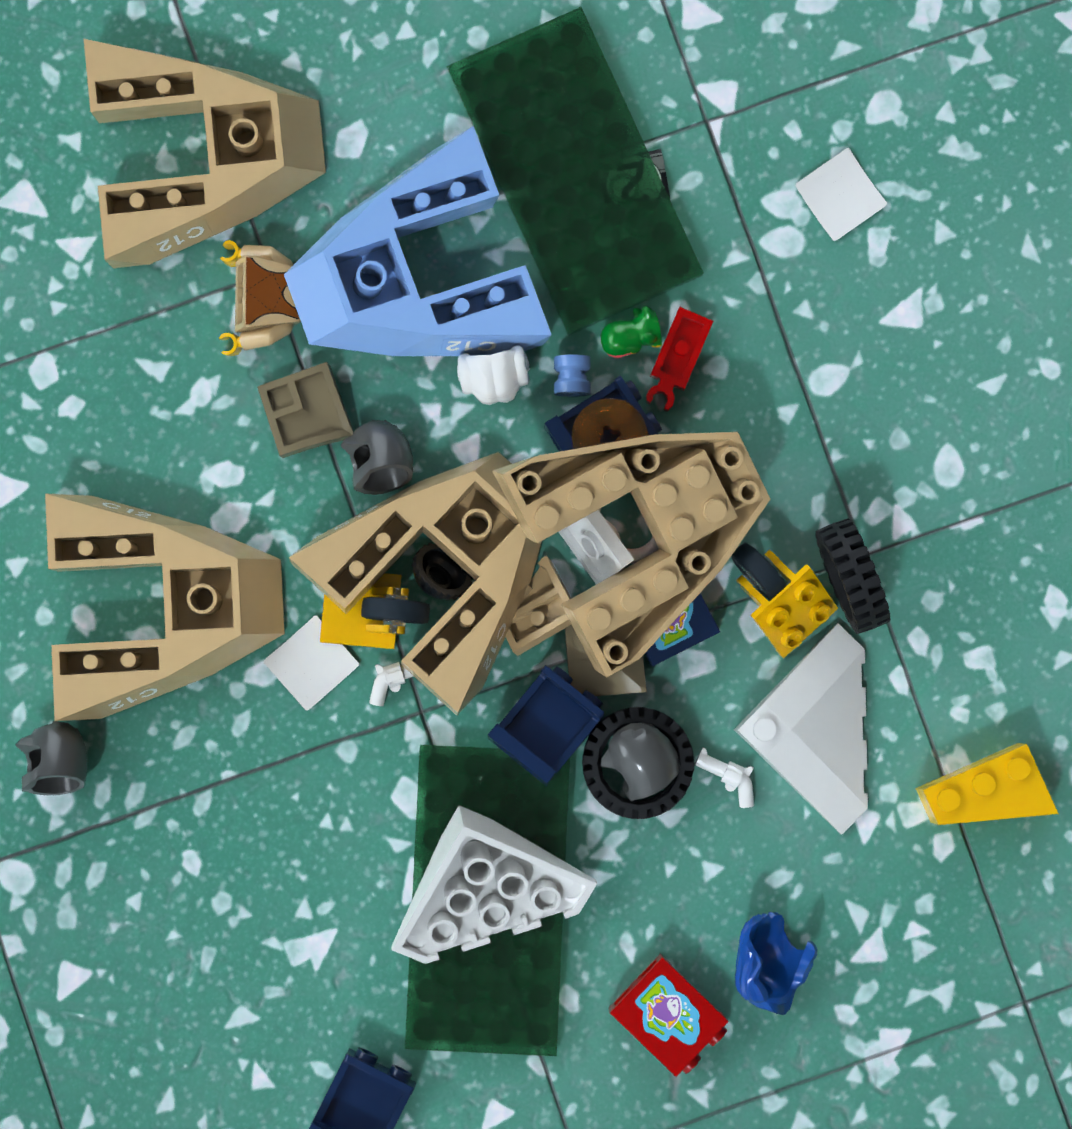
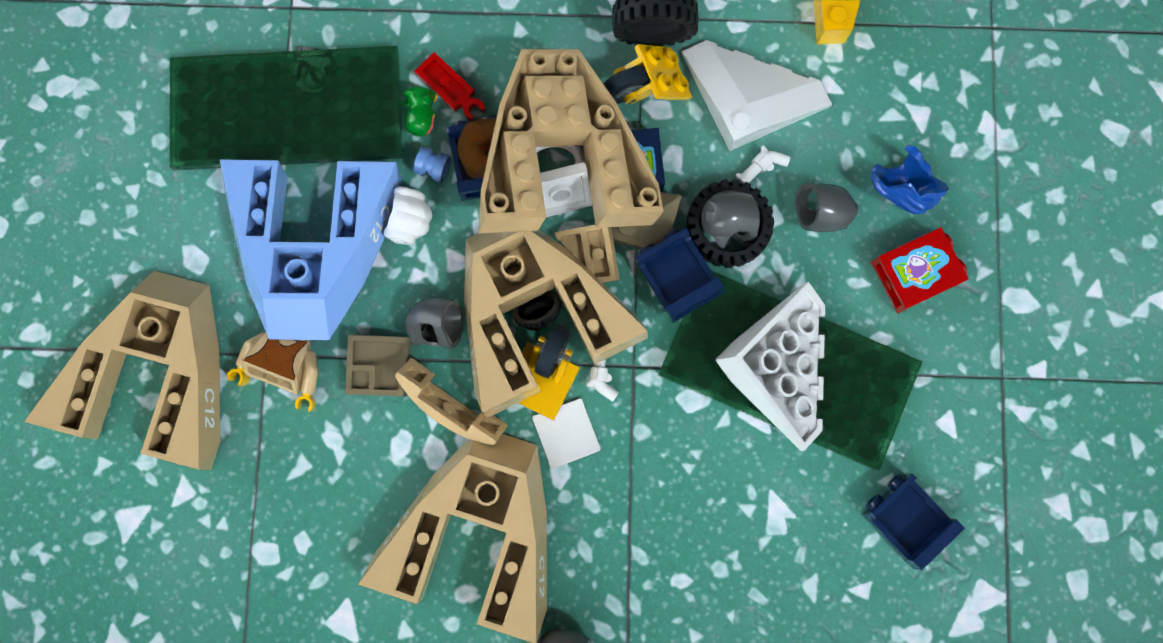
camera: 70 degrees left, 5 degrees down
none -> tan slope [395,358,508,445]
none -> dark grey piece [795,183,858,232]

